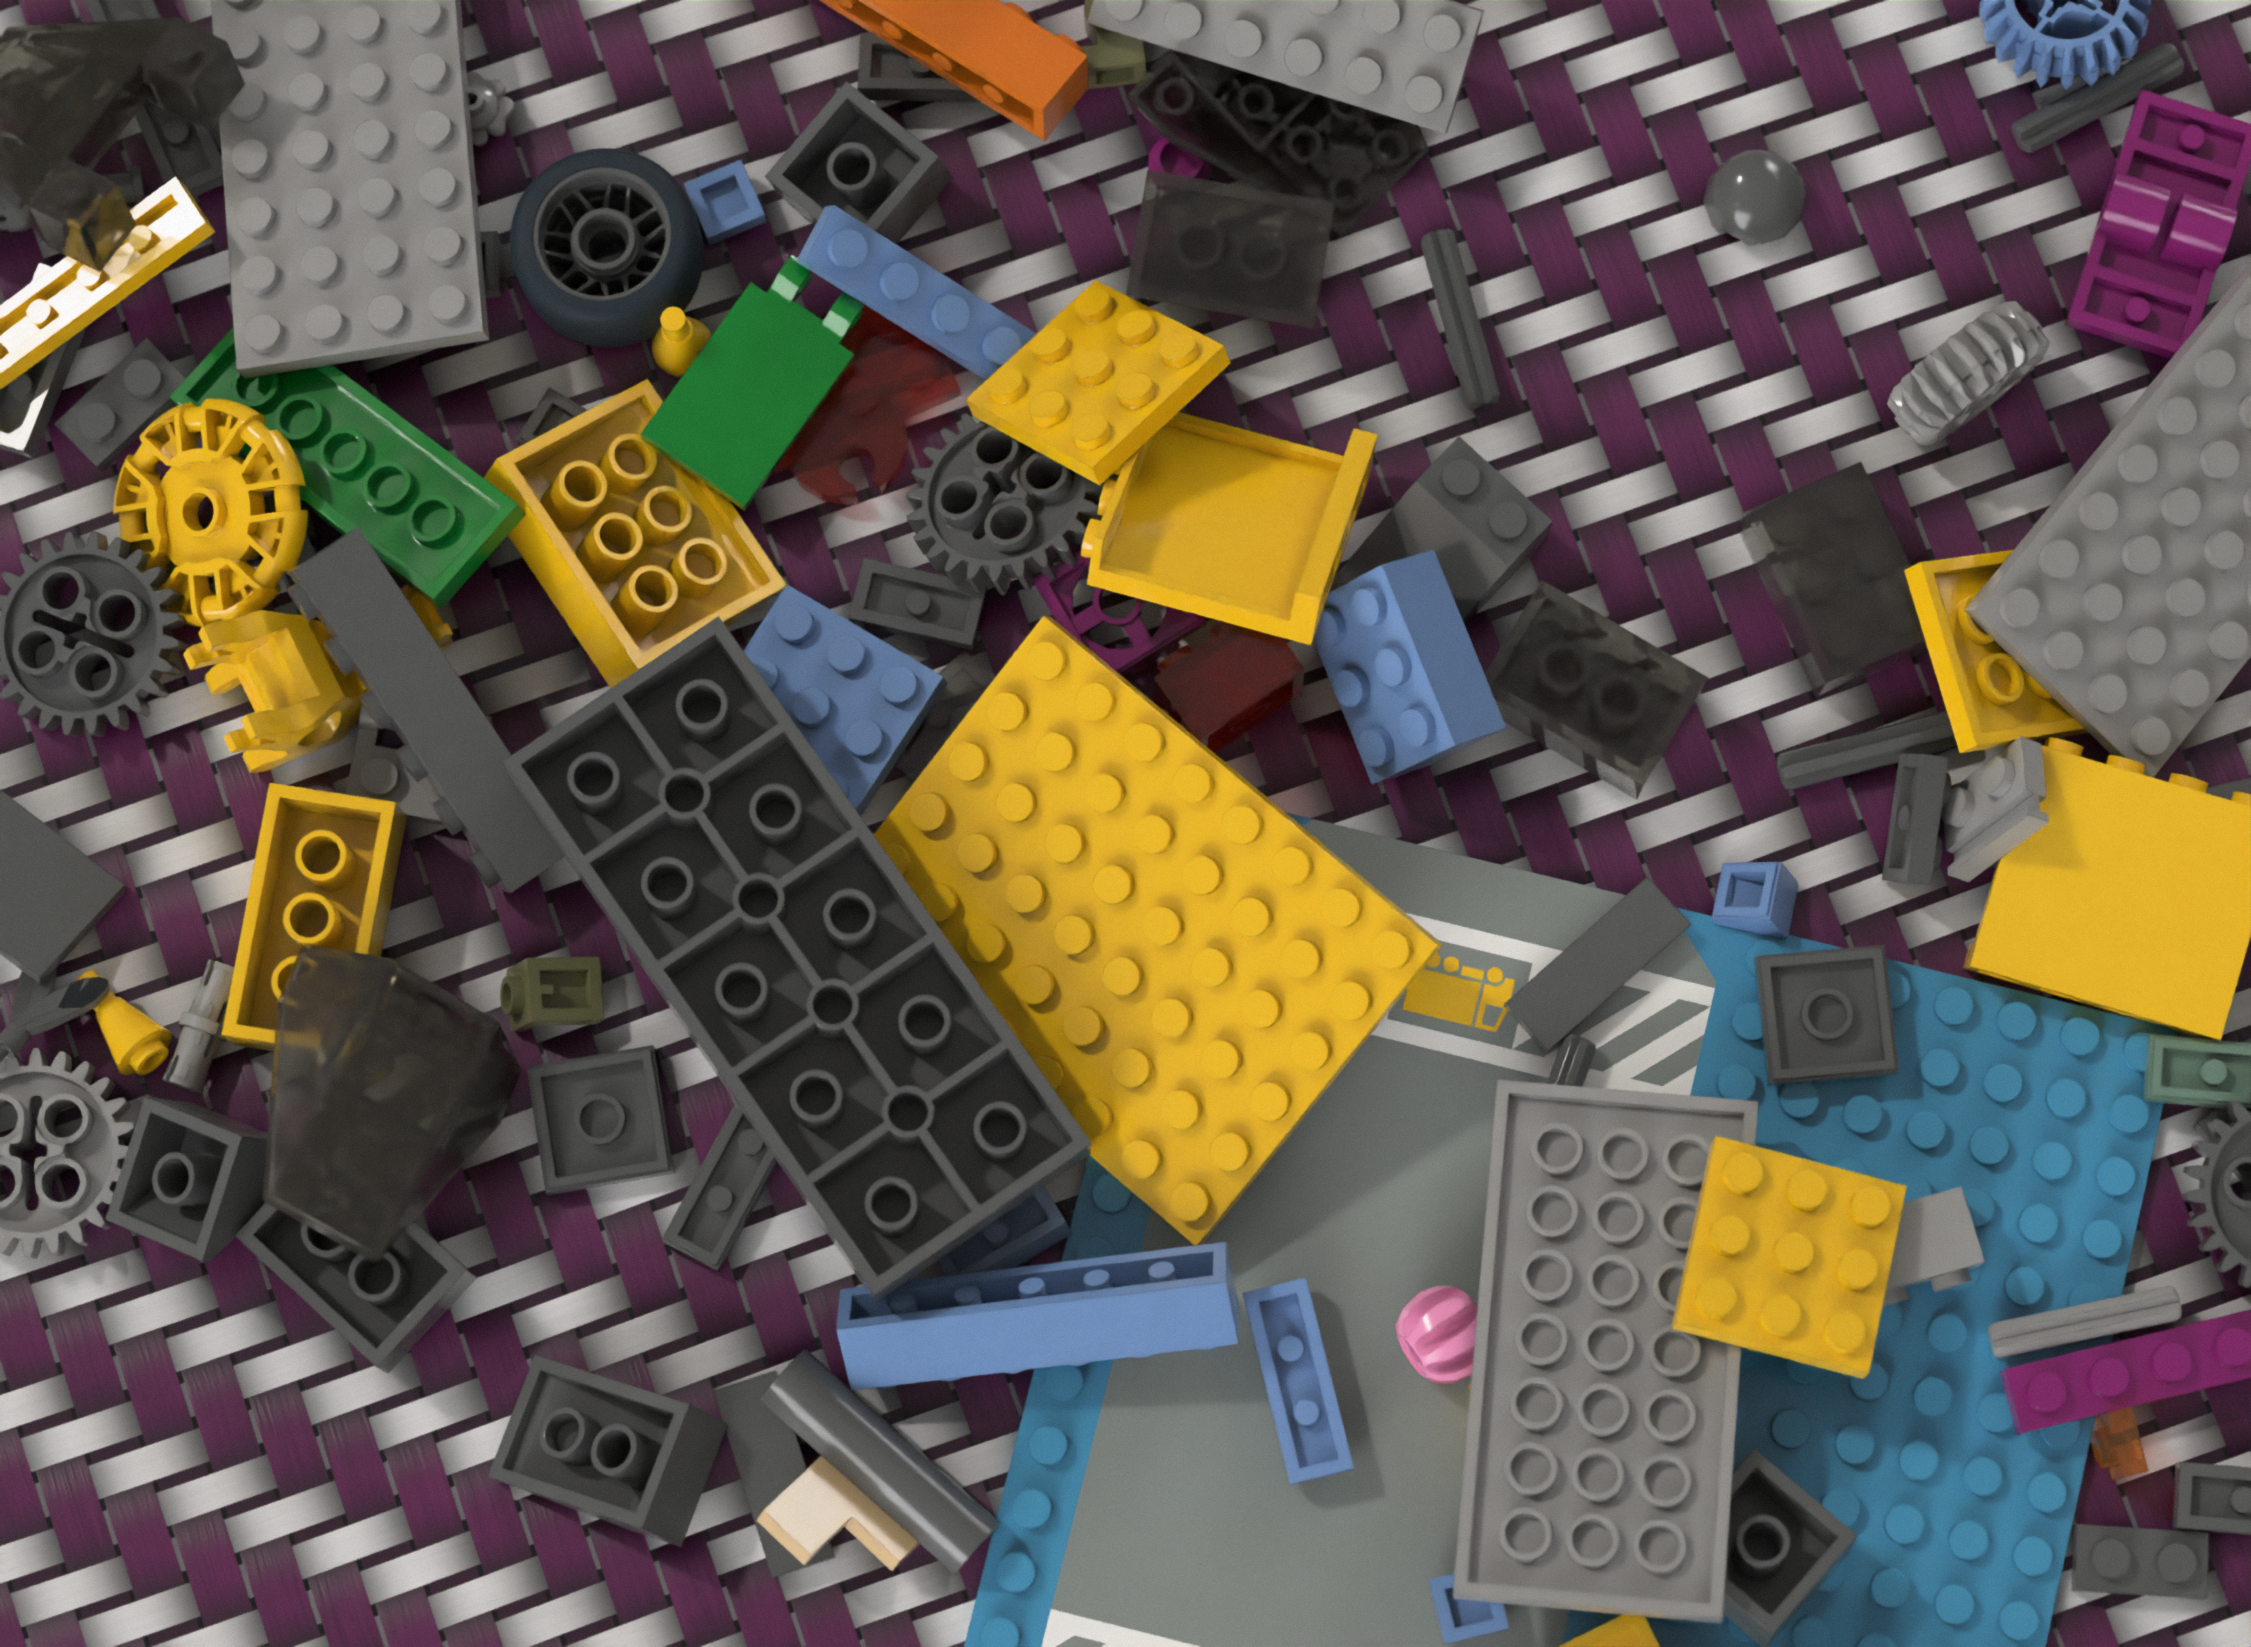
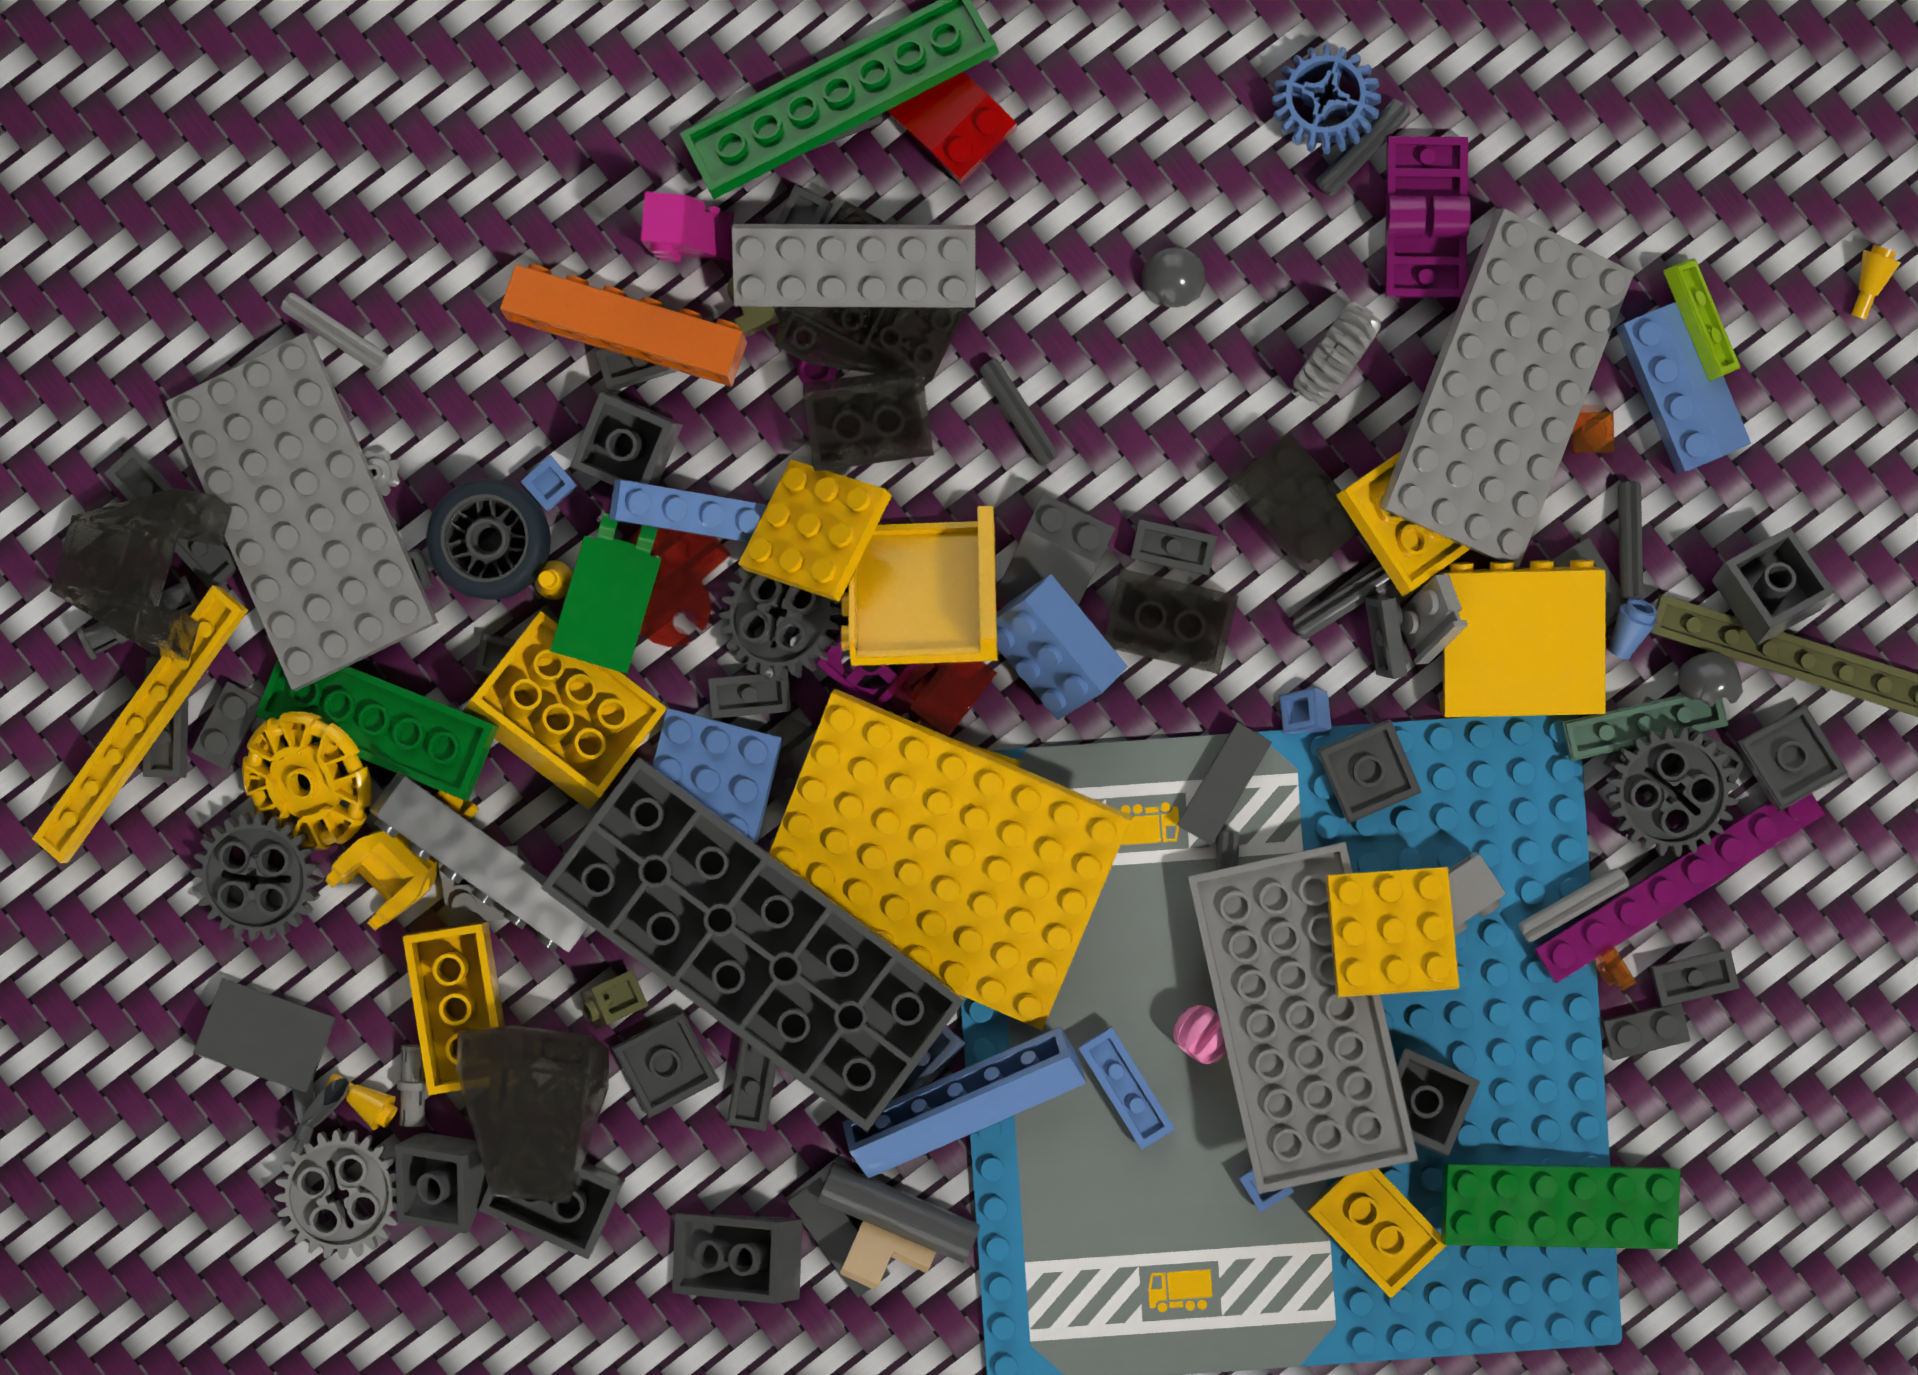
camera: 20 degrees left, 10 degrees up
none -> dark grey plate [1130,519,1217,576]

